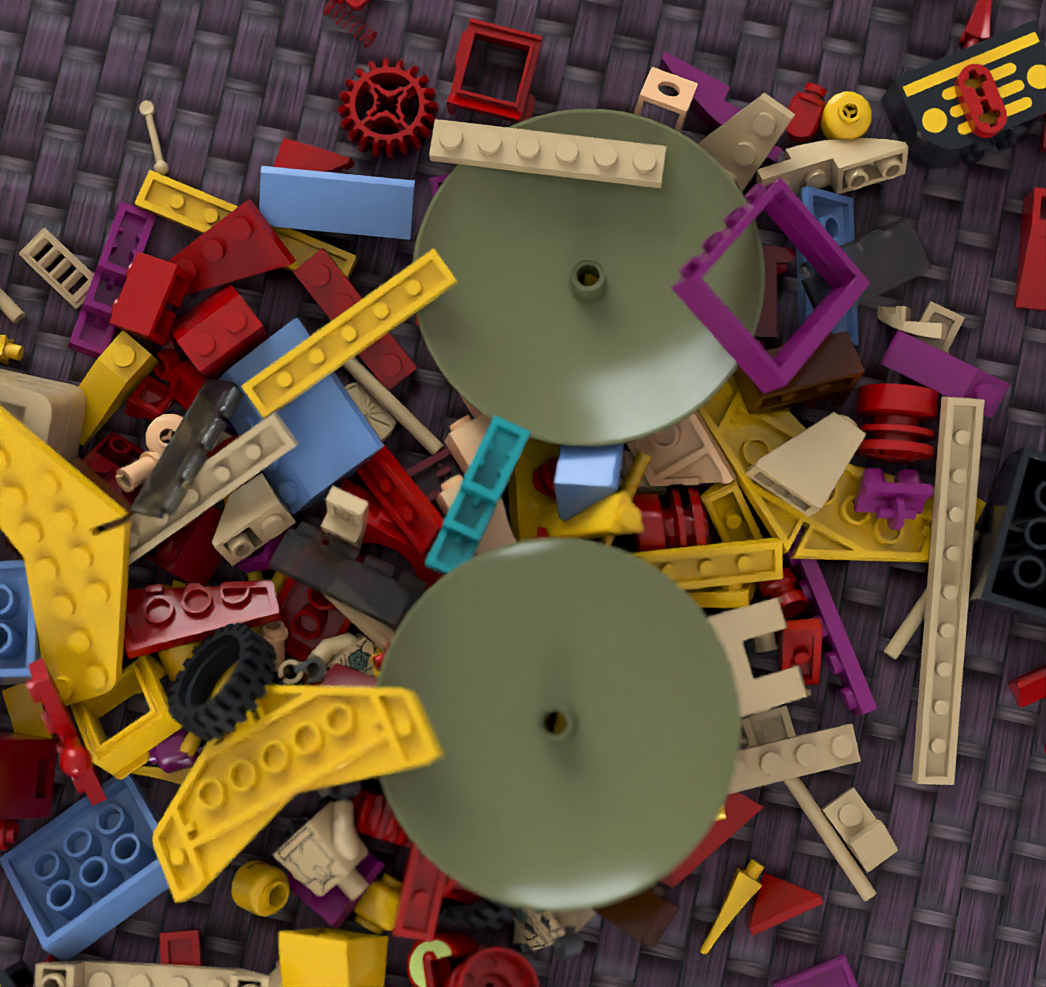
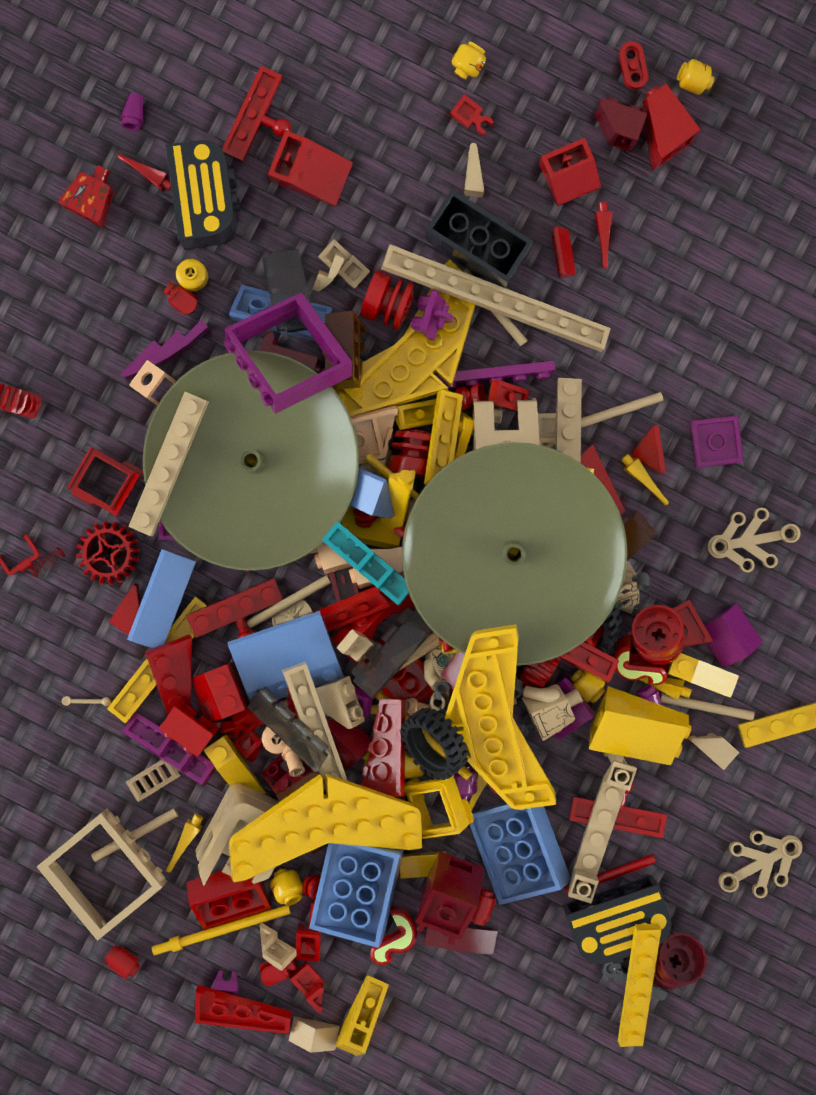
camera: 80 degrees left, 5 degrees up
red plate [26,658,107,806] -> none
yellow head [231,860,289,917] -> none
yellow plate [241,248,458,419] -> none
tan wing [698,93,795,193] -> none
tan slope [744,412,866,517] -> none
tan slope [756,138,909,195] -> none
tan slope [821,787,898,873] -> none
magenta slope [880,330,1010,419] -> none
red beam [954,64,1007,138] -> none

